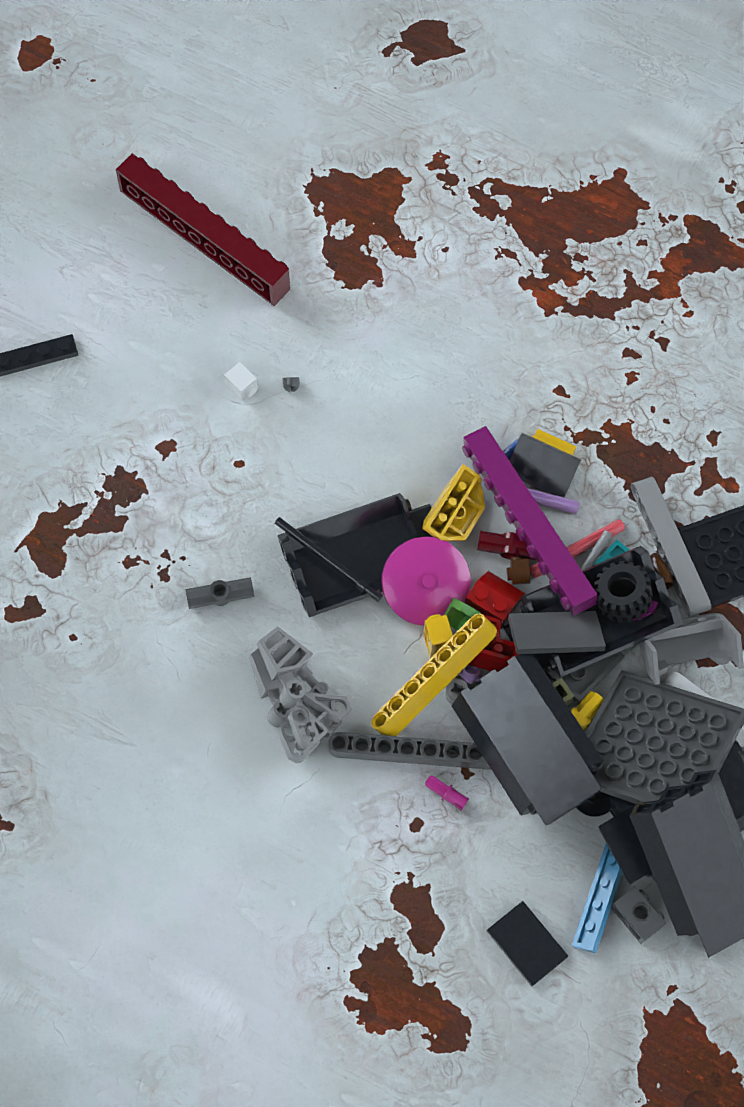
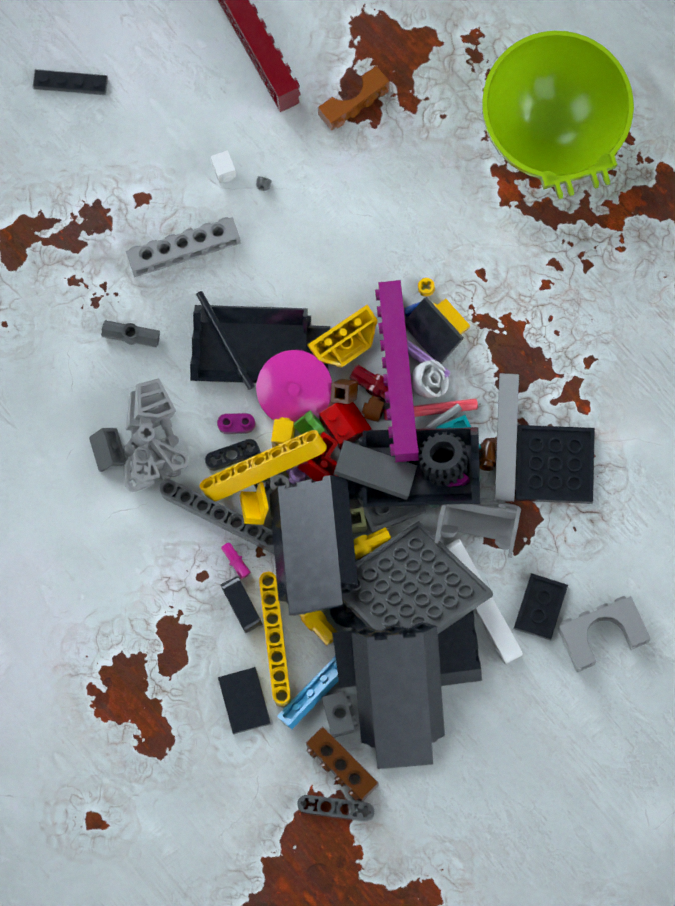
camera: 30 degrees right, 5 degrees up
none -> dark grey panel [89,428,127,472]
none -> light grey brick [126,217,241,278]
none -> black beam [205,439,271,492]
none -> magenta plate [217,413,255,434]
none -> black beam [220,576,263,634]
none -> yellow panel [239,482,268,525]
none -> yellow beam [259,571,291,707]
none -> dark grey beam [297,795,375,822]
none -> yellow piece [299,610,337,646]
none -> reddish brown brick [306,726,379,802]
none -> dark orange arch [318,66,390,131]
none -> reddish brown brick [331,379,358,404]
none -> white cylinder [411,360,449,399]
none -> yellow bush [418,278,435,297]
none -> lime windscreen [482,30,634,199]

